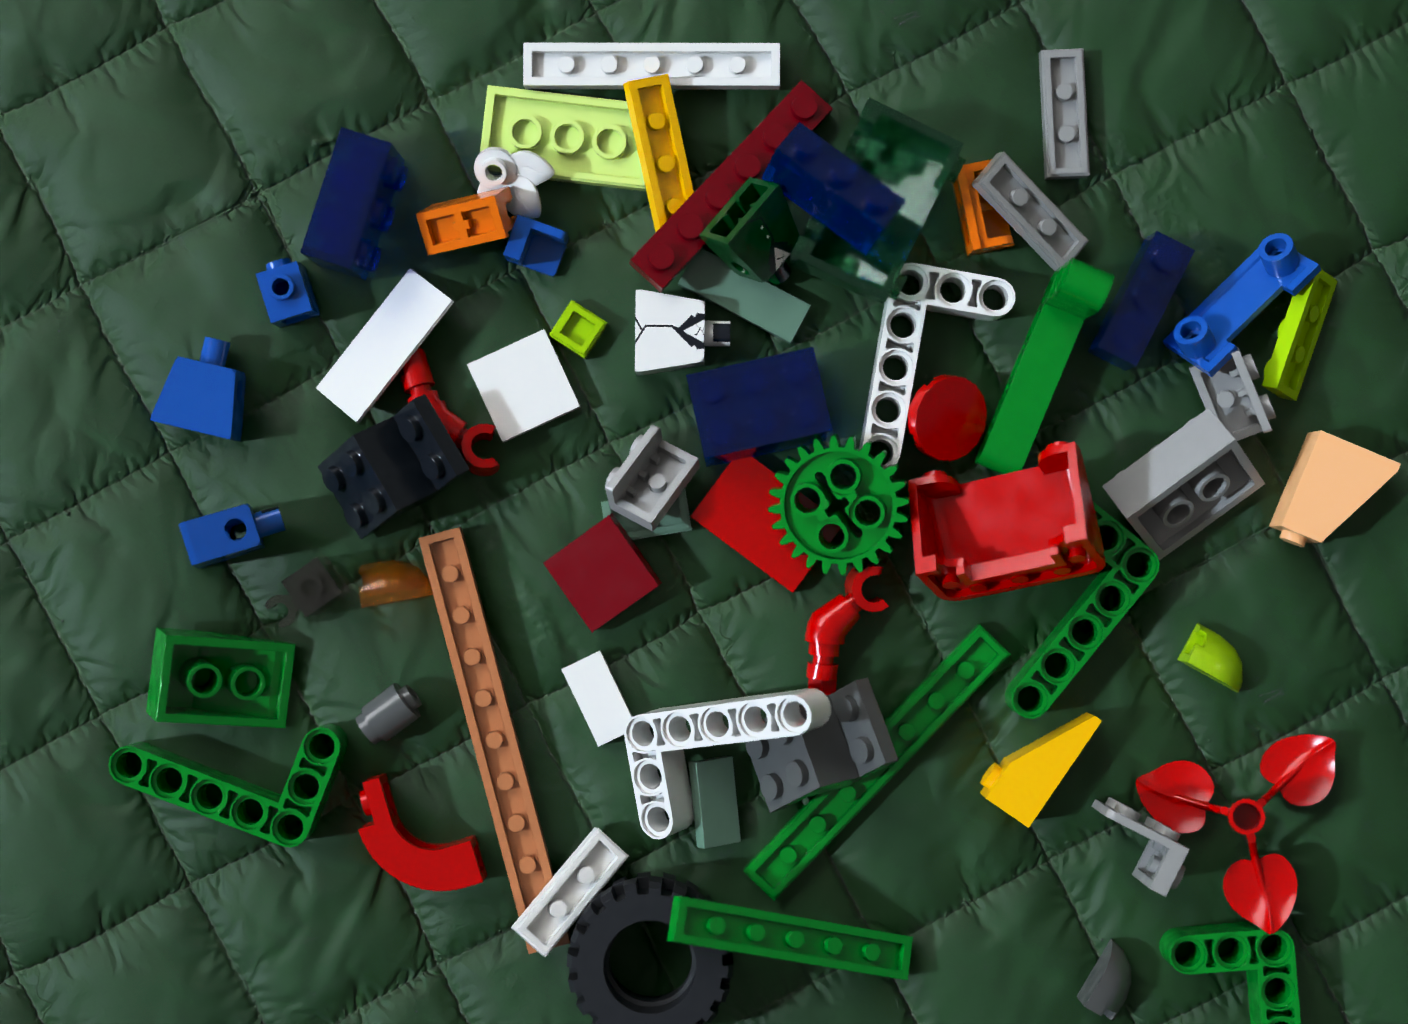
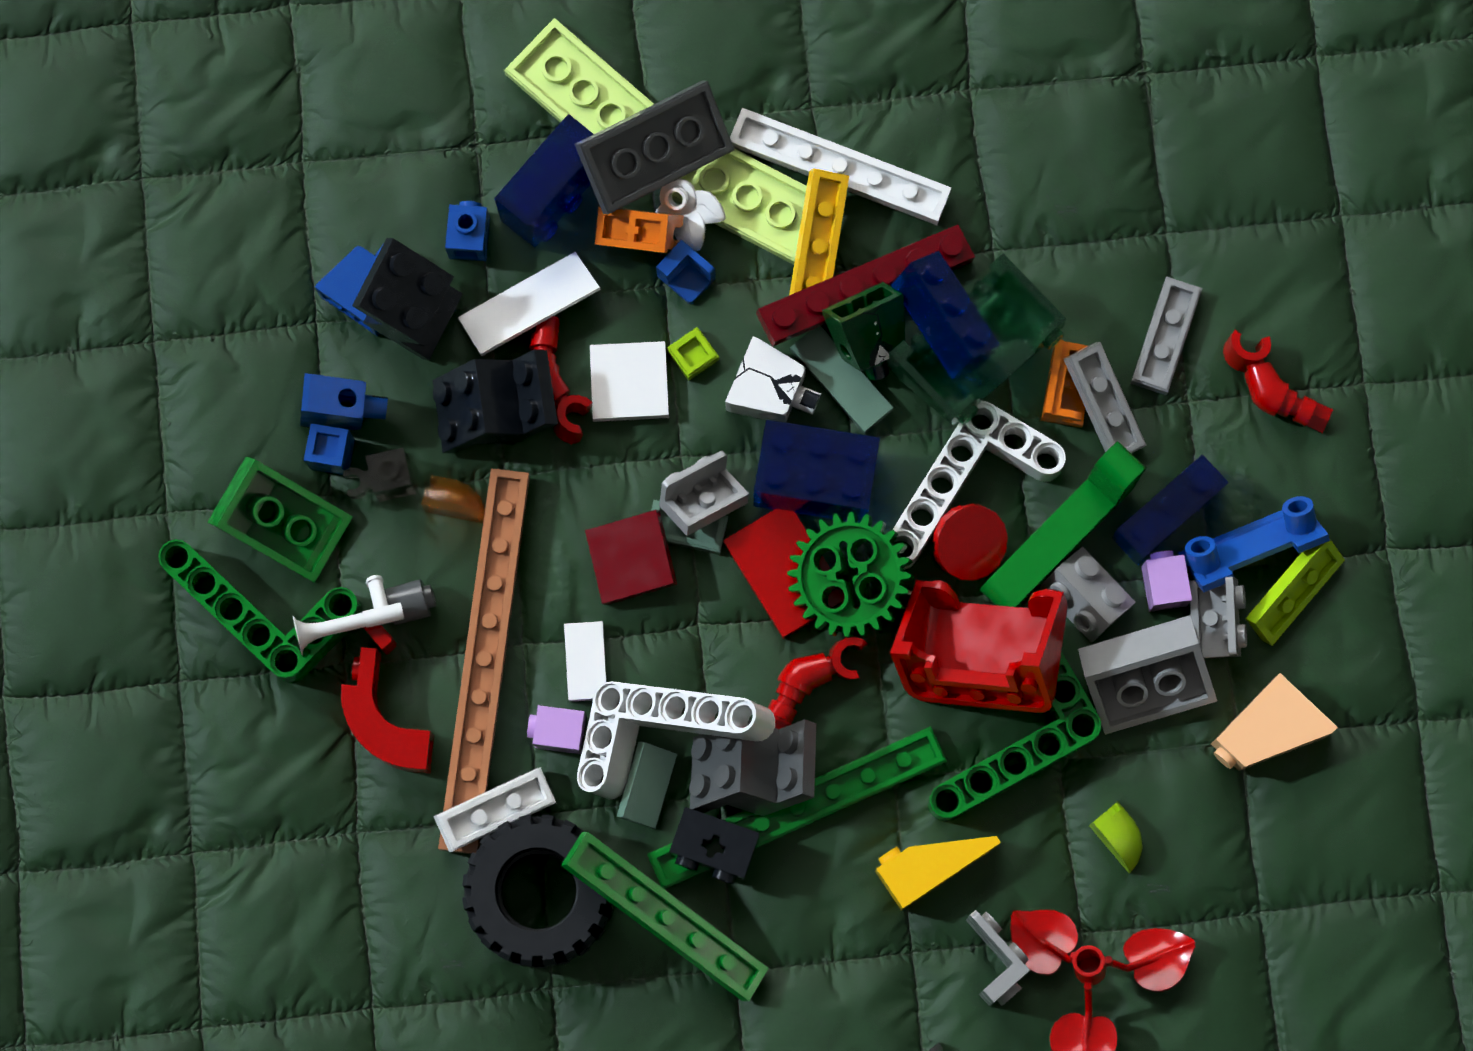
camera: 25 degrees right, 10 degrees down
none -> white piece [293,575,404,655]
none -> blue panel [303,423,355,476]
none -> black bracket [352,238,463,360]
none -> red tile [363,625,397,655]
none -> yellowish green tile [504,18,654,140]
none -> lavender brick [527,705,587,754]
none -> dark grey tile [575,81,734,214]
none -> black brick [669,807,760,884]
none -> light grey bracket [1040,546,1136,642]
none -> lavender brick [1141,551,1192,612]
none -> red piece [1223,329,1333,433]

